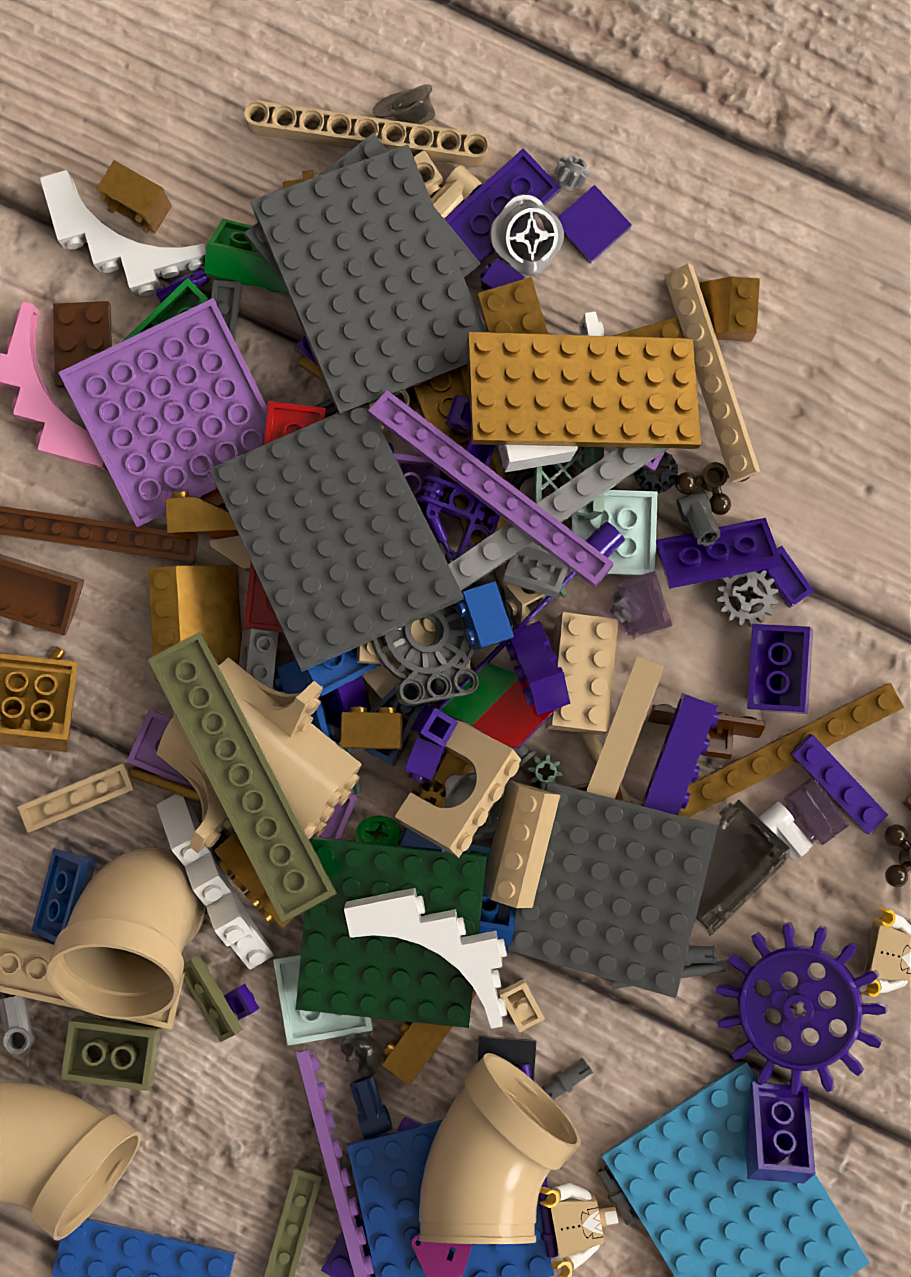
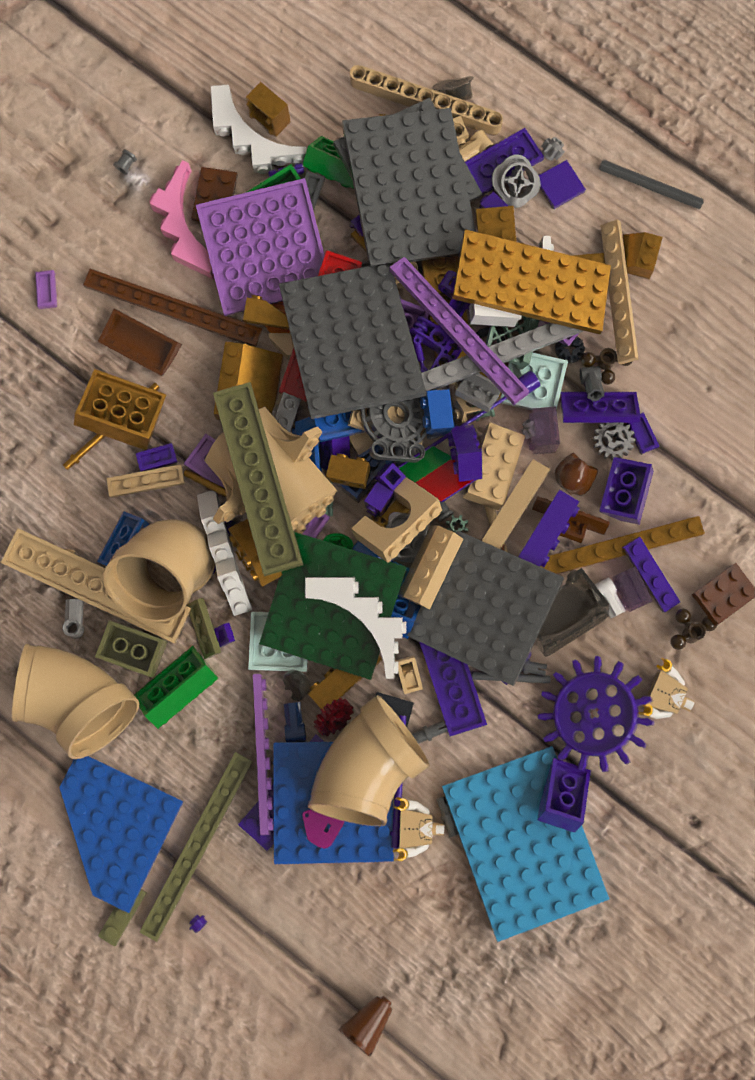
camera: 15 degrees right, 5 degrees down
none -> green slope [134,646,219,729]
none -> dark purple plate [136,443,178,472]
none -> dark red gear [314,698,354,736]
none -> dark purple plate [420,642,487,737]
none -> reddish brown piece [555,452,598,496]
none -> dark grey axle [599,160,704,209]

